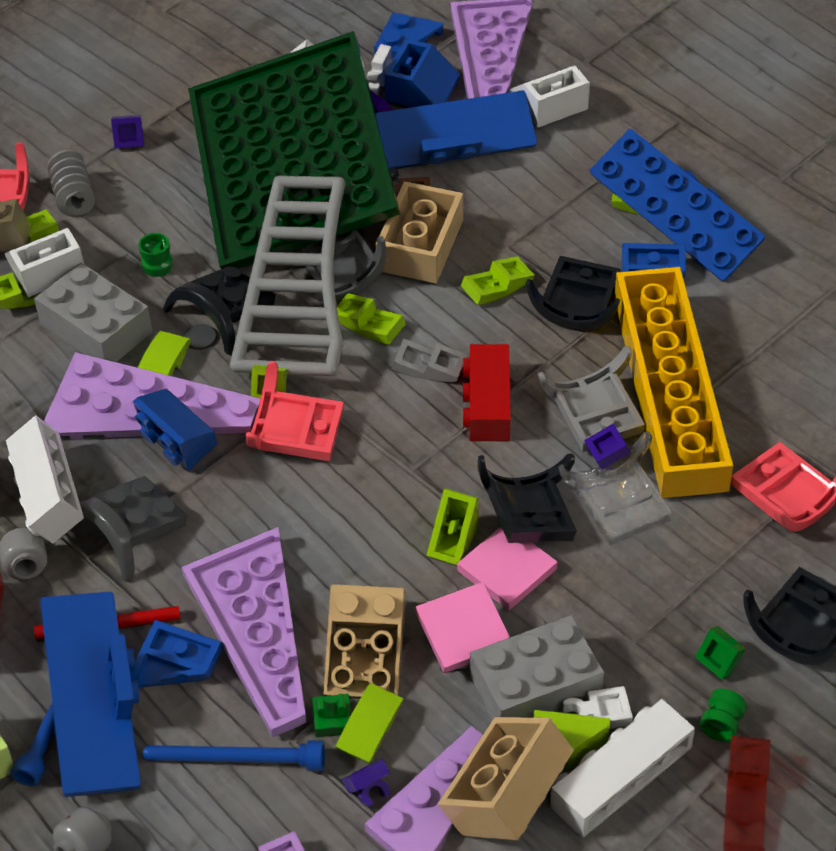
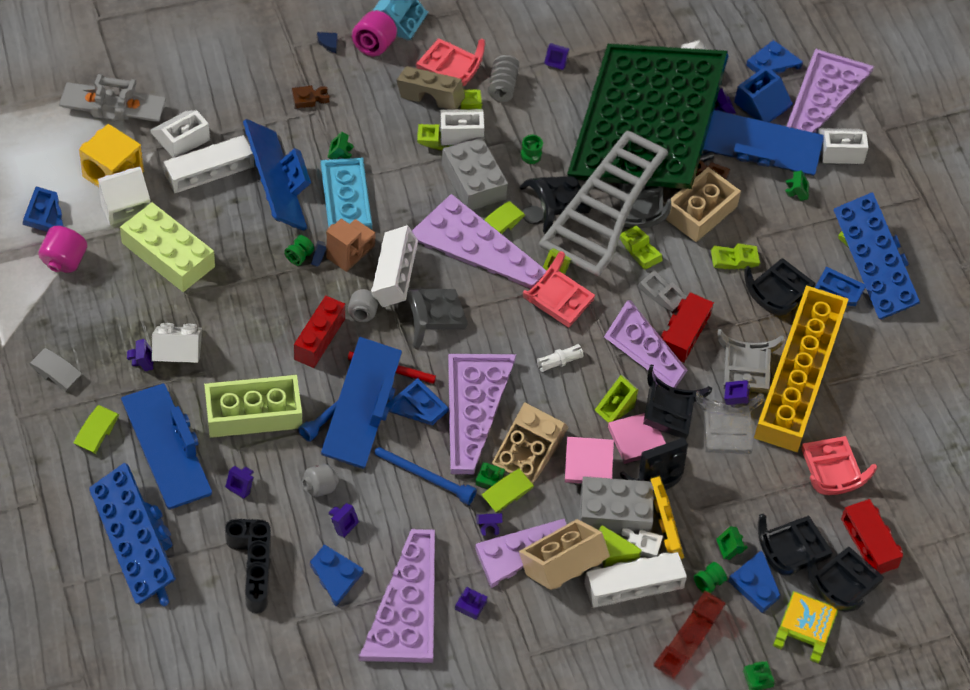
camera: 20 degrees right, 5 degrees up
blue slope [133,388,217,471] -> none
white plate [367,44,393,95] -> none
none -> white pin [537,344,584,372]
none -> lavender wing [604,300,688,388]
none -> black piece [620,437,688,493]
none -> yellow wing [651,476,685,559]
none -> blue wing [728,551,780,613]
none -> green tile [785,170,809,201]

